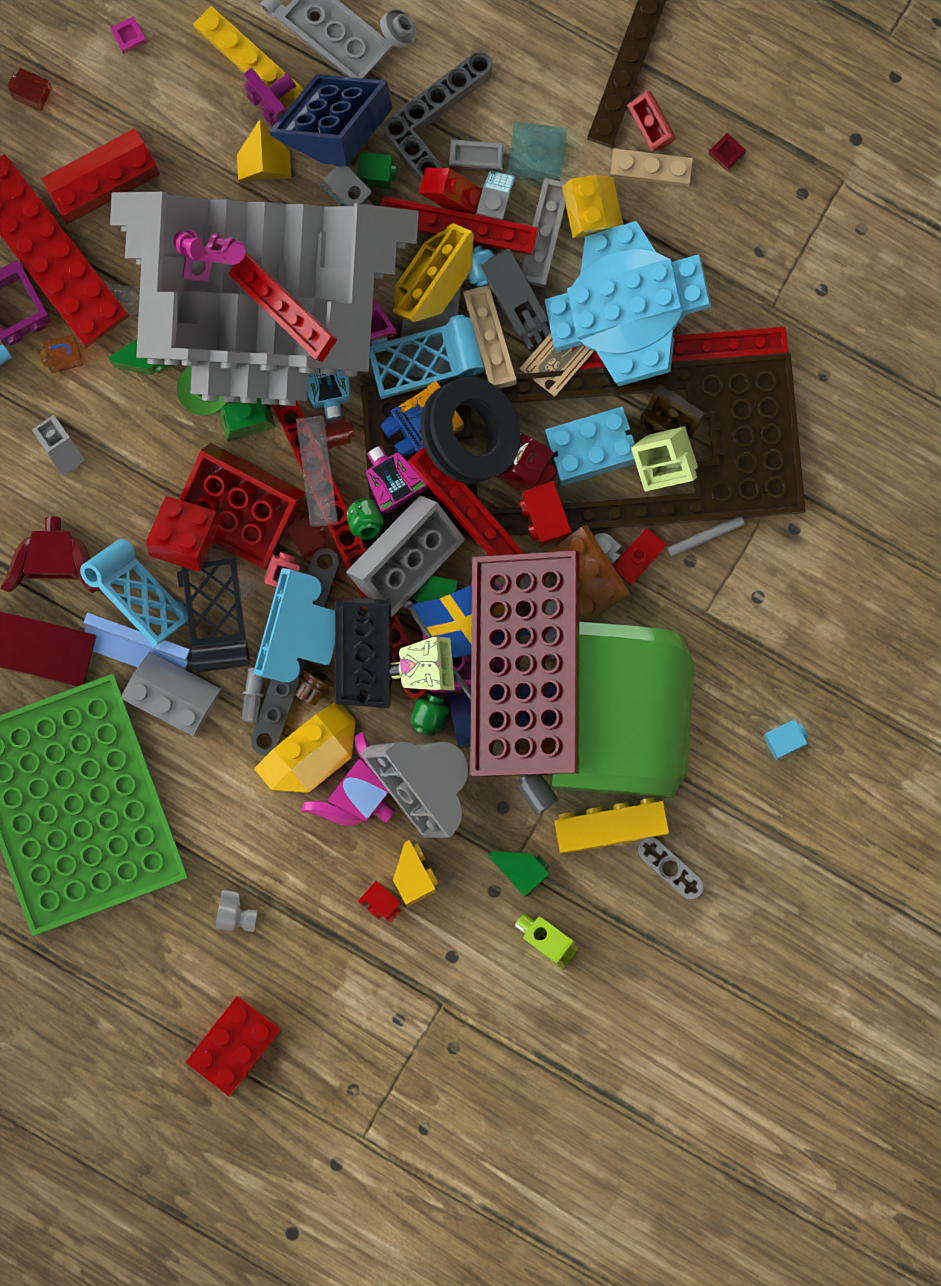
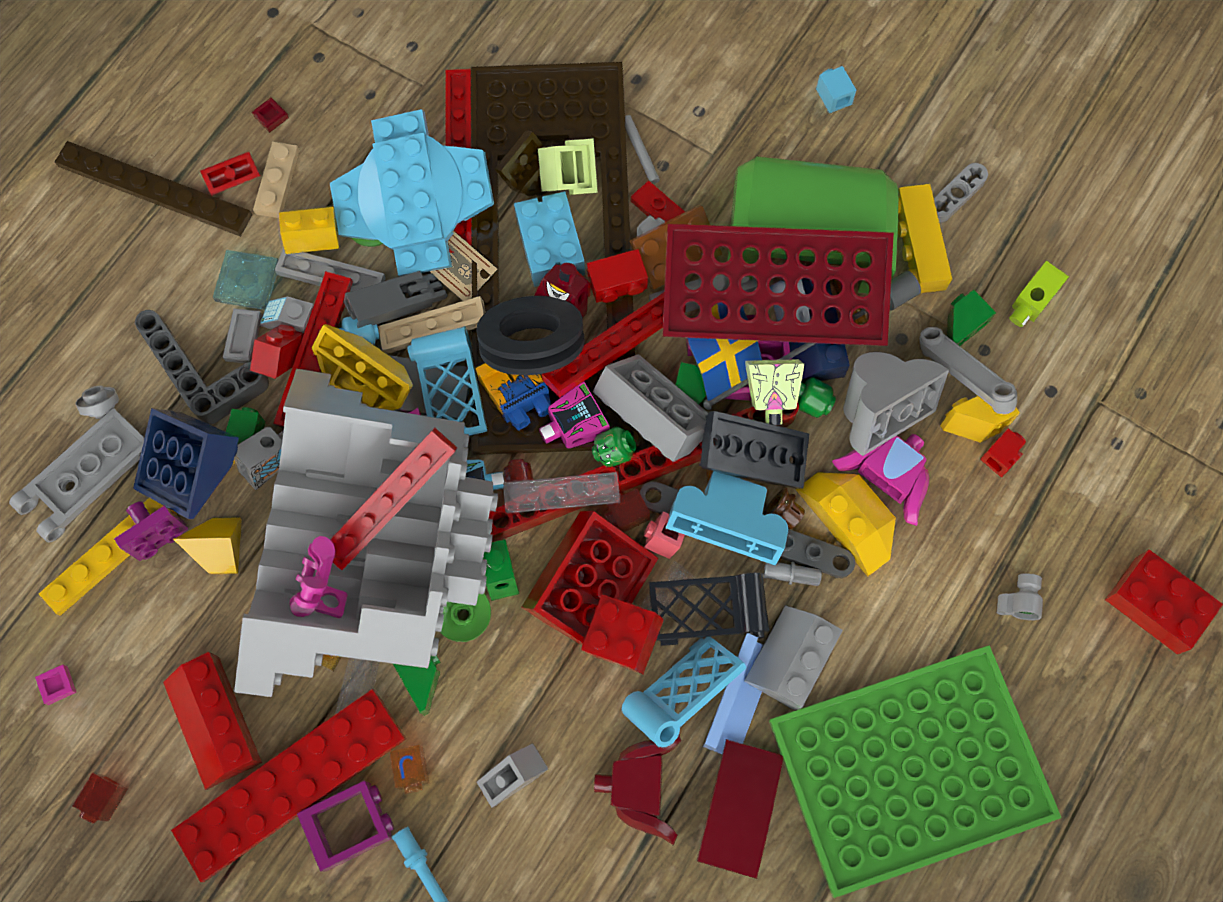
camera: 90 degrees left, 10 degrees down
none -> light grey piece [919,327,1017,414]

